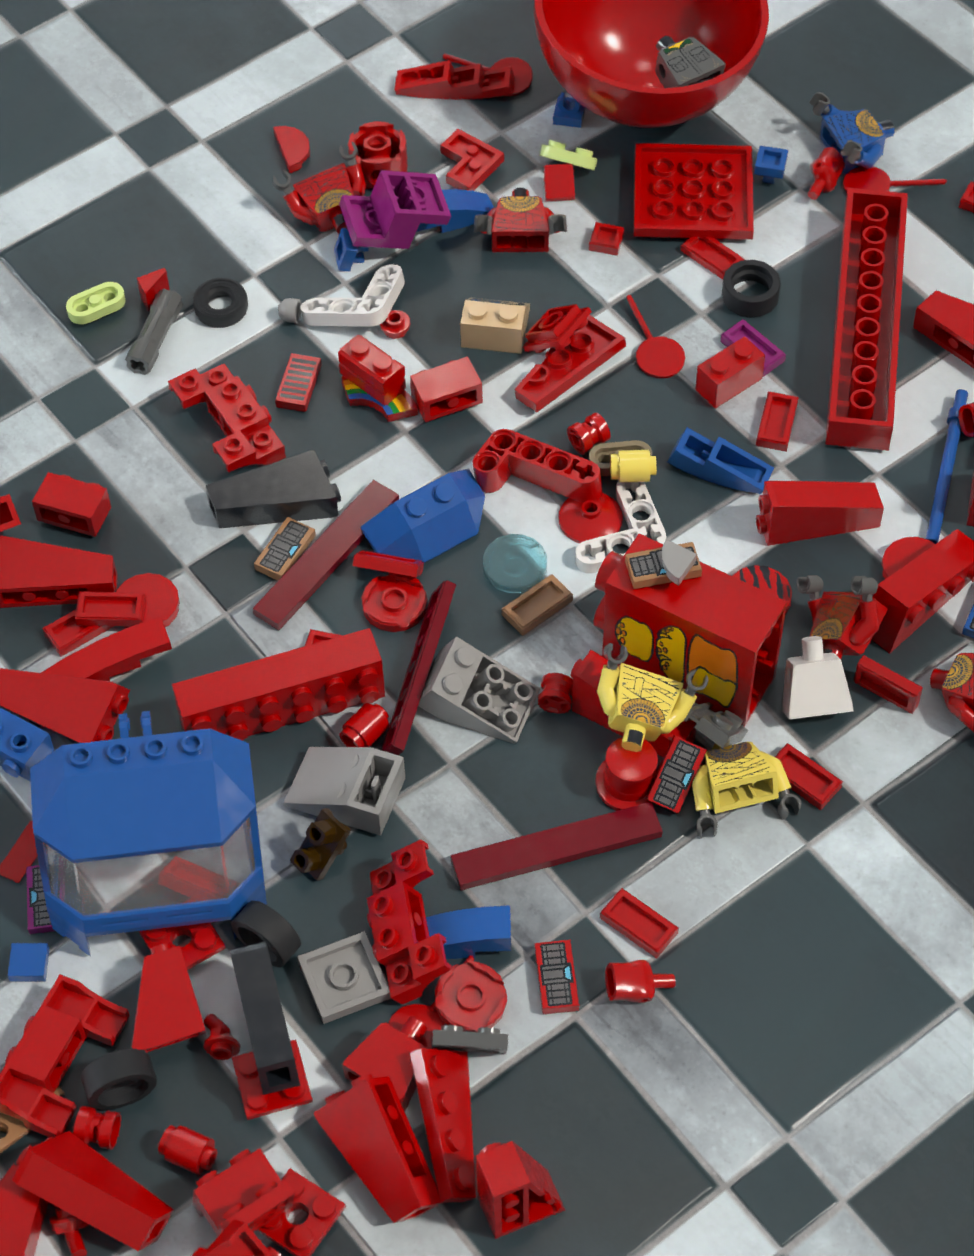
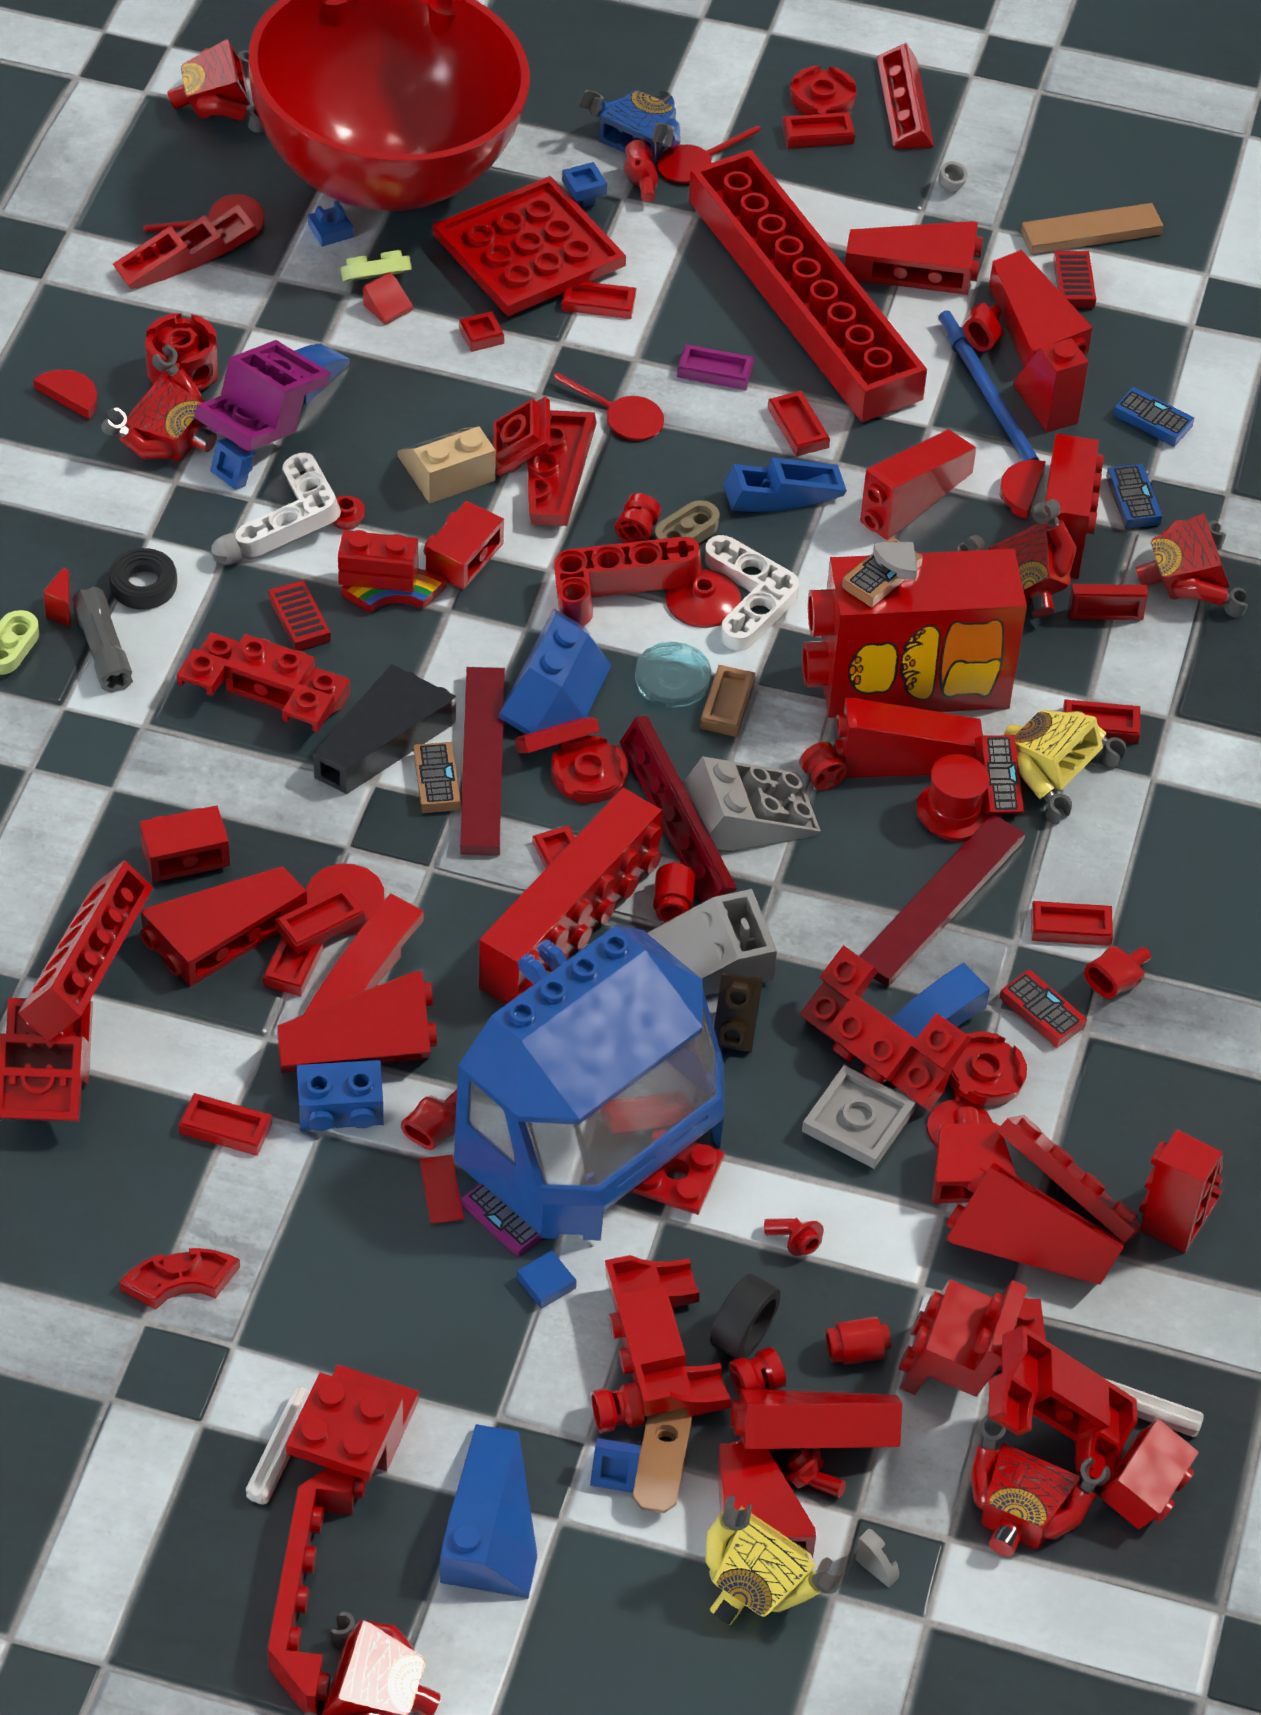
camera: 40 degrees left, 5 degrees down
red slope [132,943,206,1053] -> none
black slope [230,941,300,1095] -> none
black tyre [231,900,301,968] -> none
red piece [231,1039,313,1120] -> none
dark grey plate [432,1025,508,1054] -> none
red plate [440,128,504,191] -> none
red torso [474,187,567,252] -> none
light yellow torso [597,643,708,752] -> none
light yellow brick [610,450,657,483] -> none
dark grey torso [655,35,726,88] -> none
dark grey plate [684,702,748,748] -> none
red brick [695,336,765,409] -> none
black tyre [722,259,781,318] -> none
white torso [782,636,853,719] -> none

